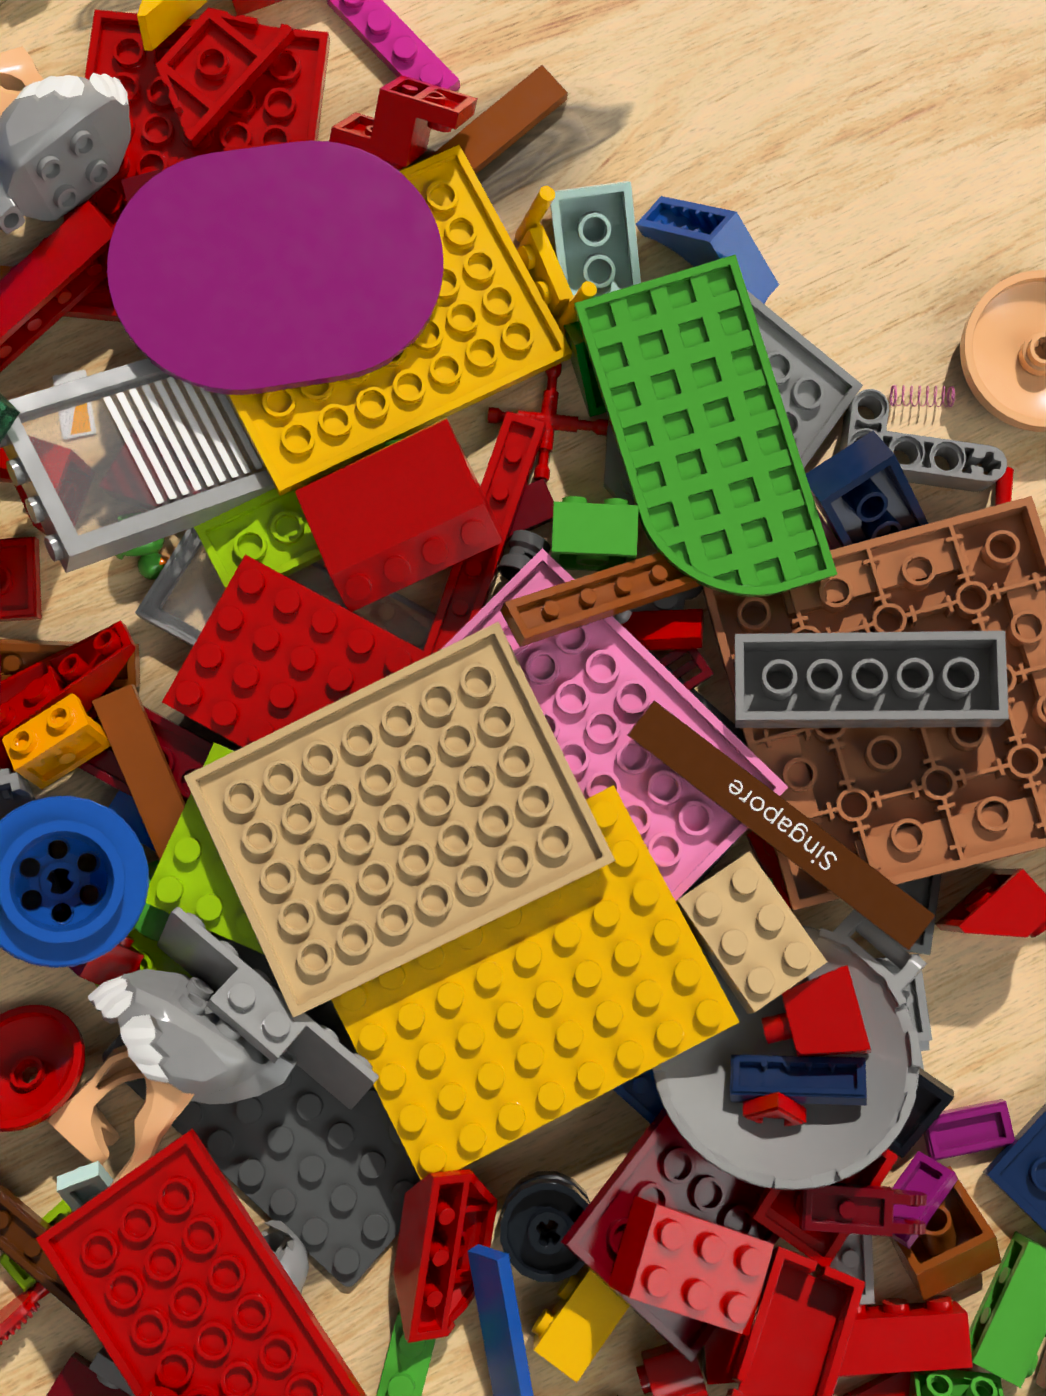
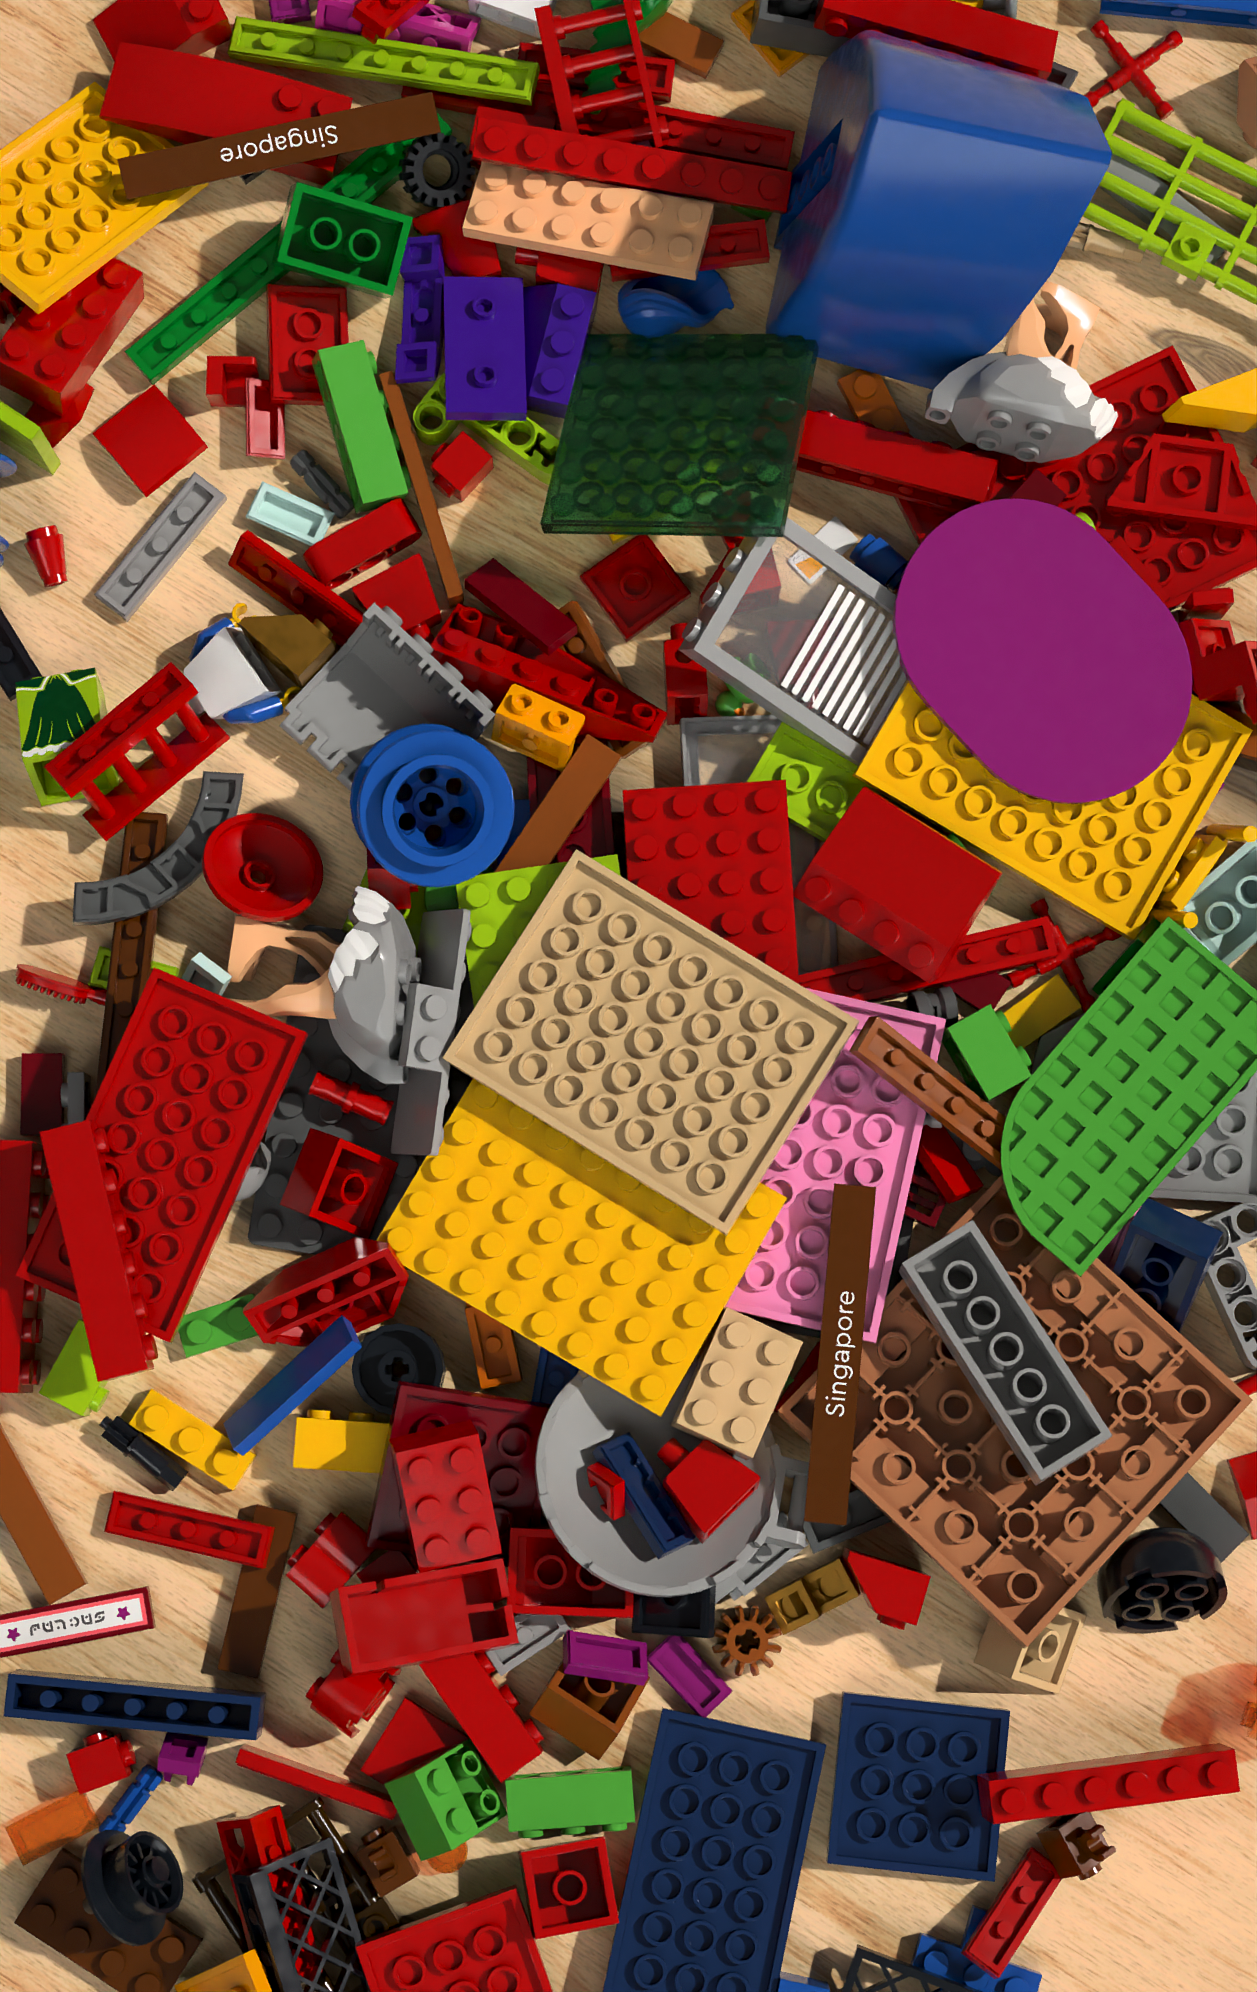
camera: 55 degrees right, 0 degrees up
dark red hinge [799,1183,927,1237] -> none
none -> red slope [279,1128,398,1239]
none -> red pin [308,1070,394,1126]
none -> orange hinge [465,1303,523,1389]
none -> red torso [663,623,708,725]
none -> dark orange gear [712,1605,782,1676]
none -> pearl gold slope [764,1556,861,1635]
none -> blue brick [849,534,908,592]
none -> yellow tile [1004,974,1082,1048]
none -> red tile [1178,587,1234,623]

